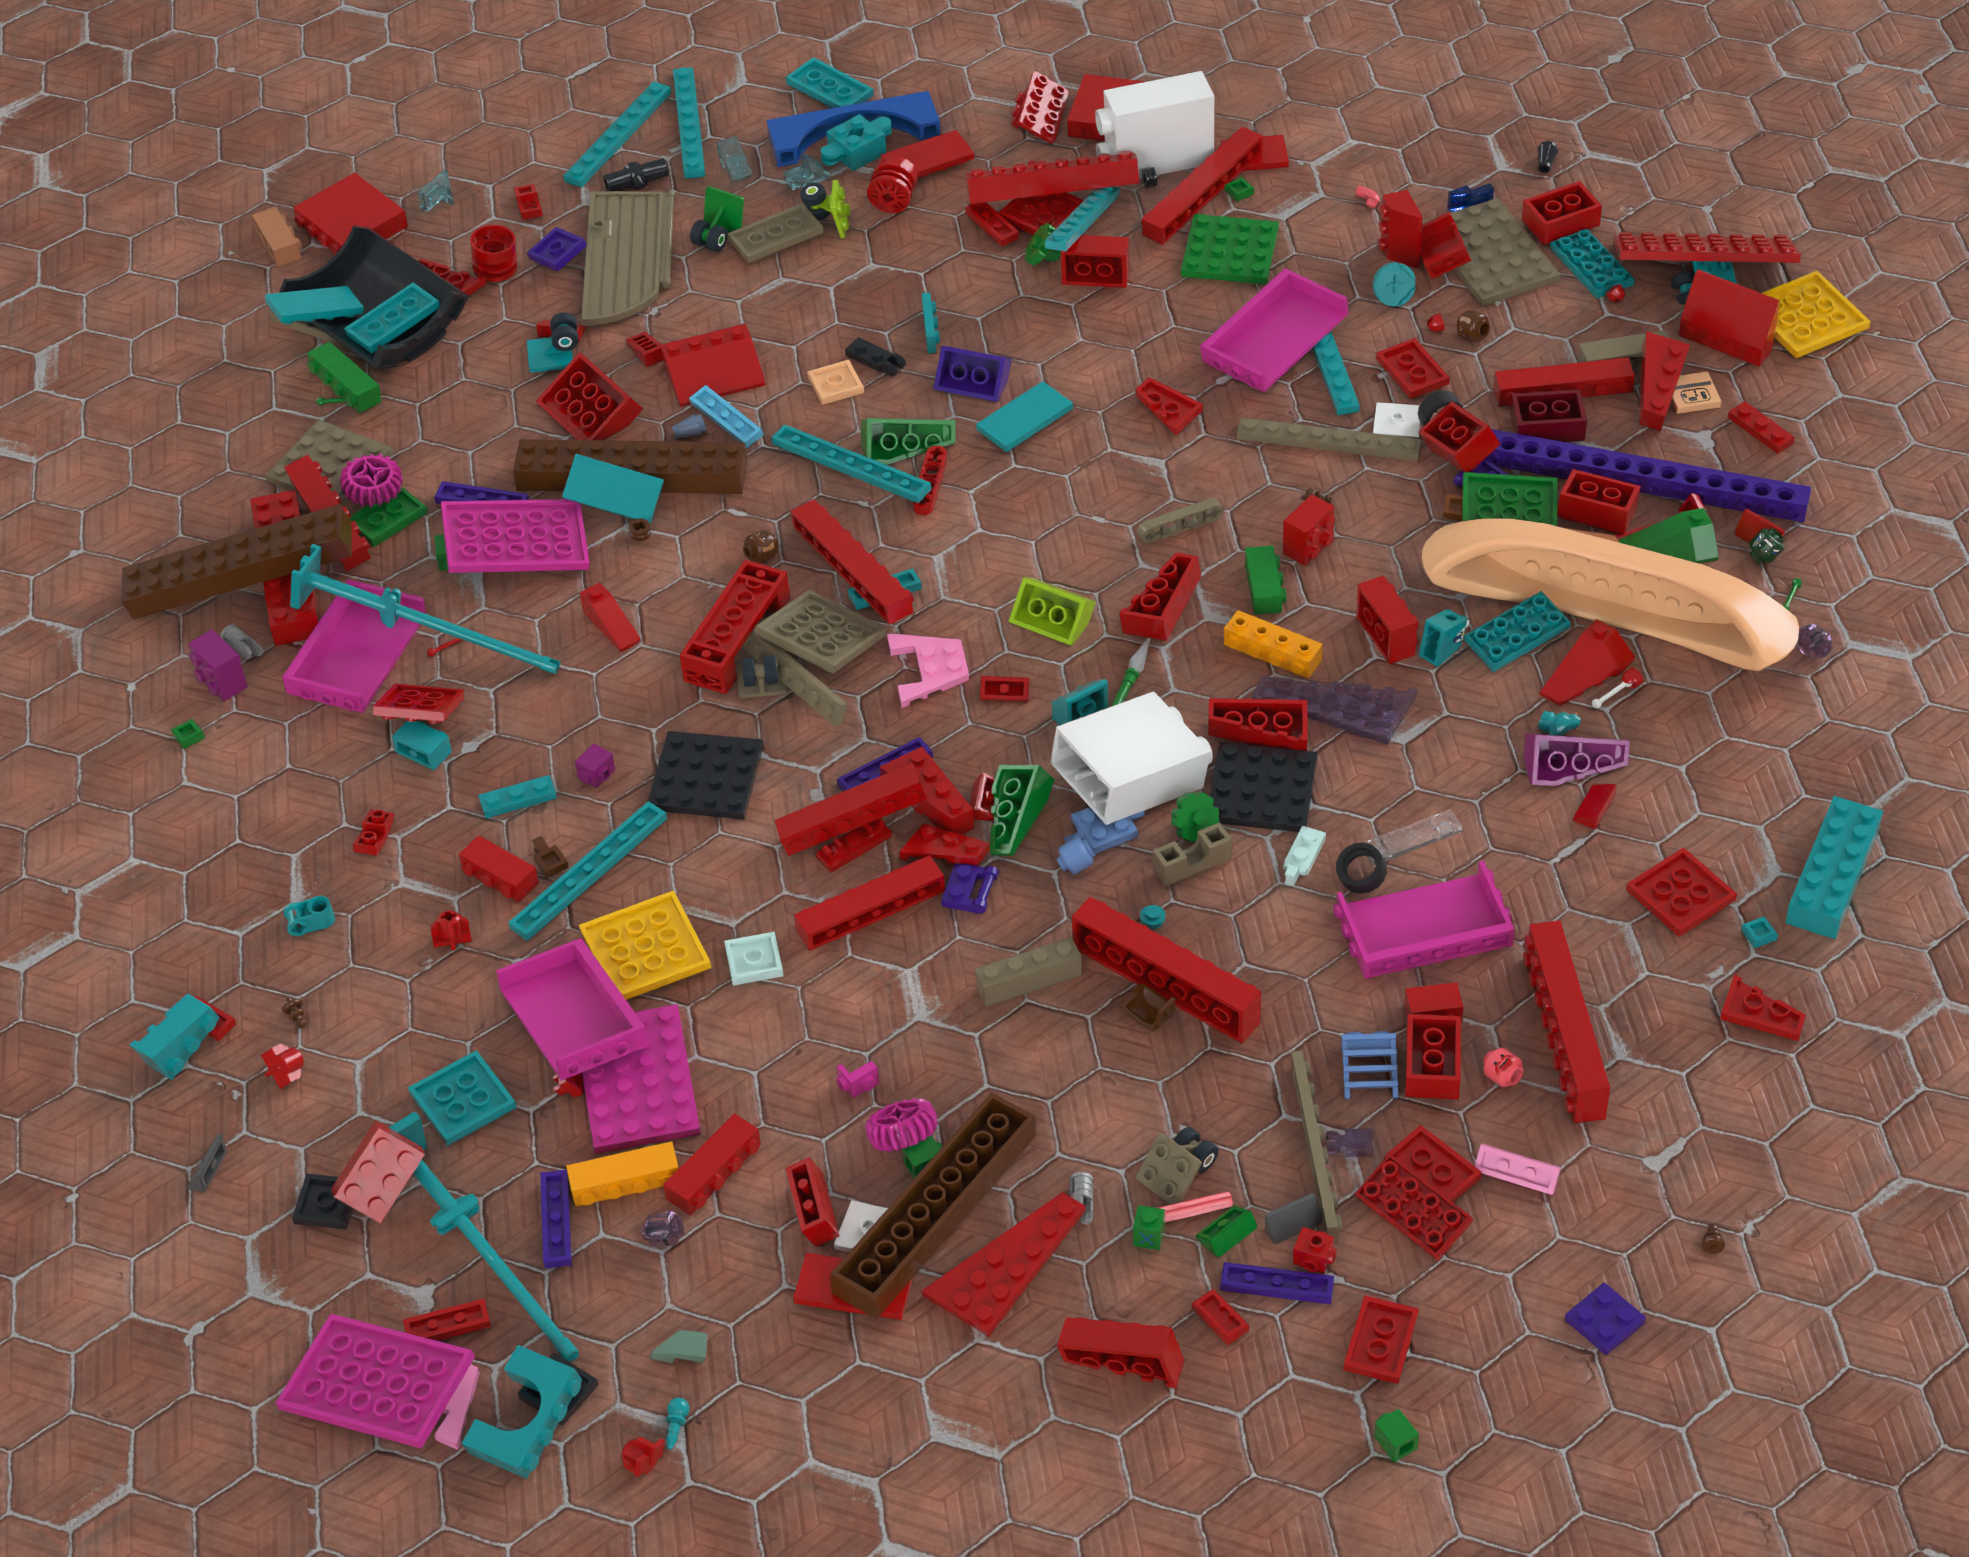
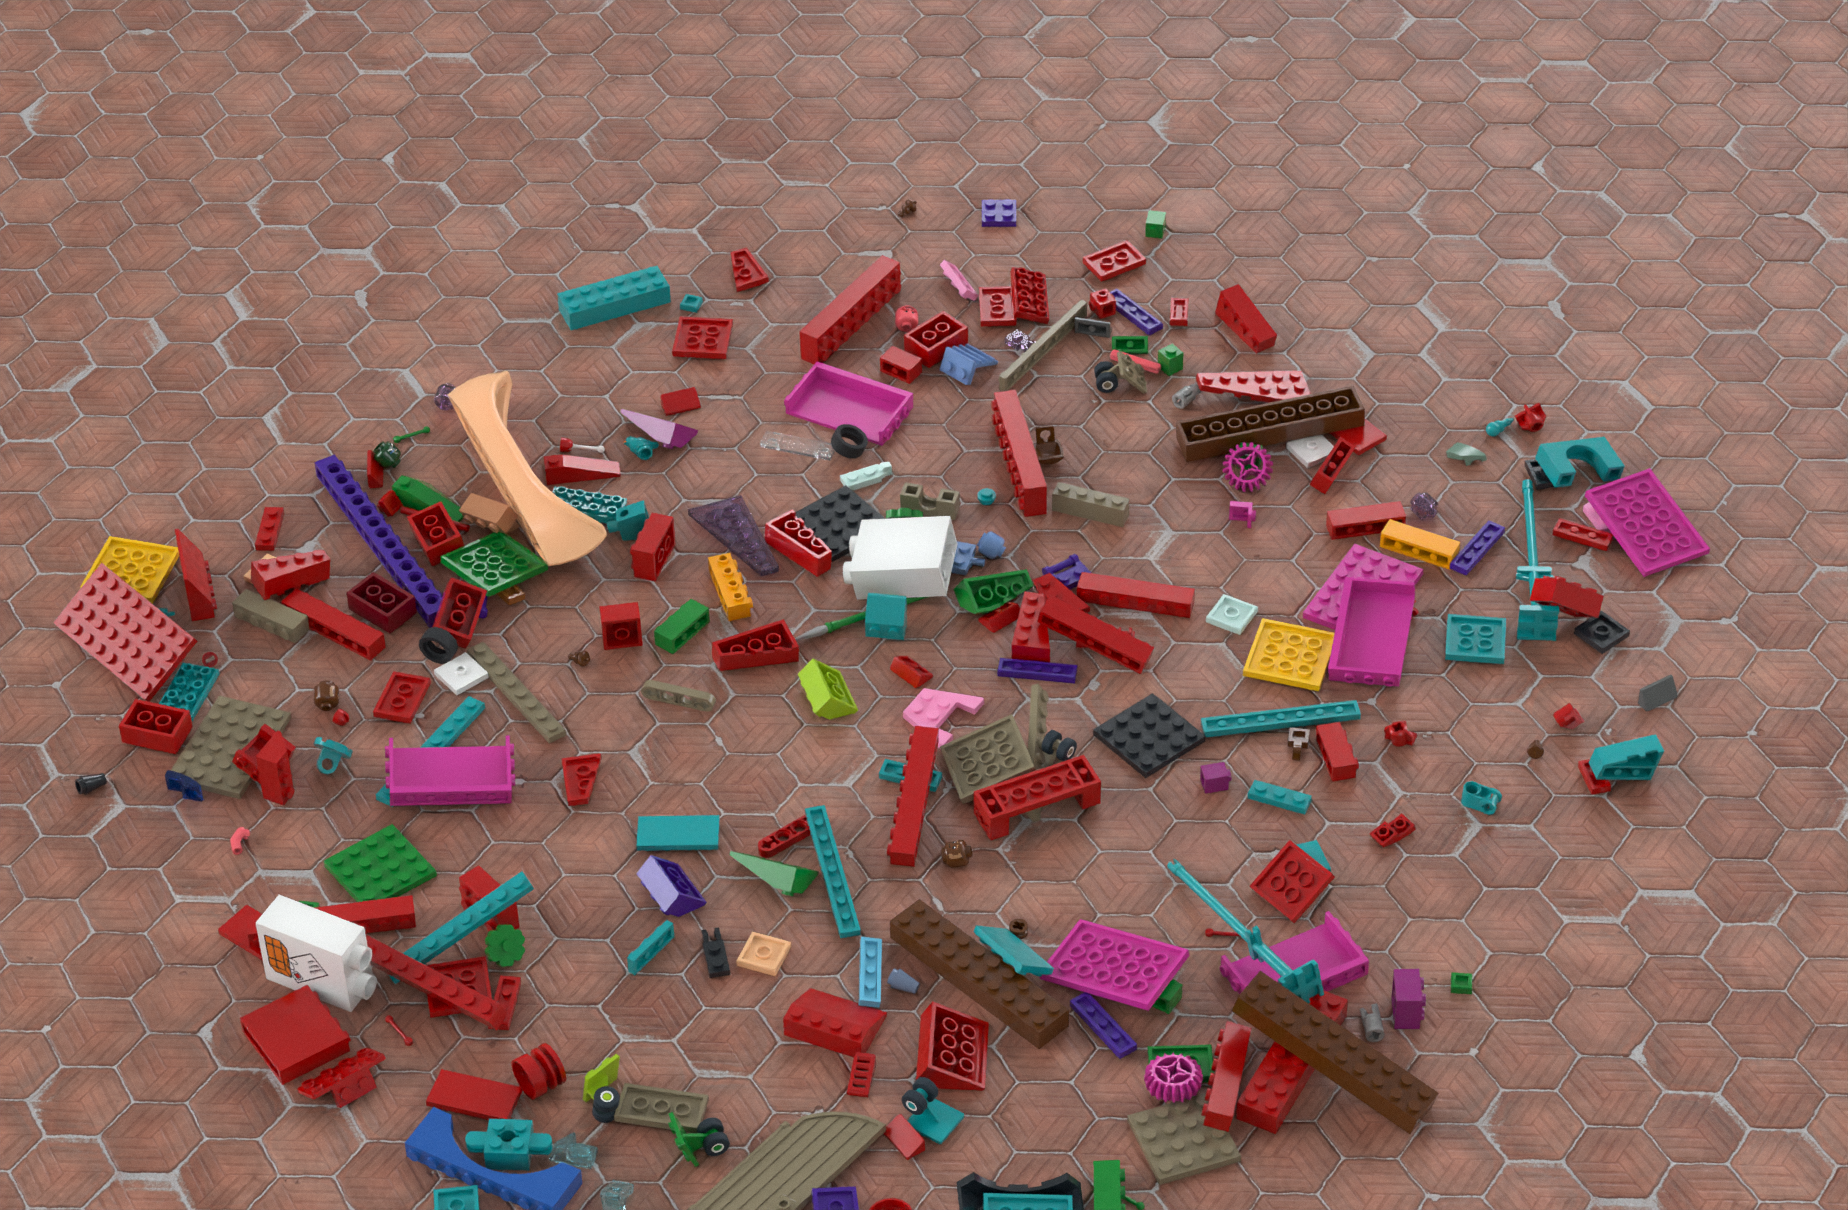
camera: 140 degrees left, 5 degrees down
red slope [580,582,641,652] -> none

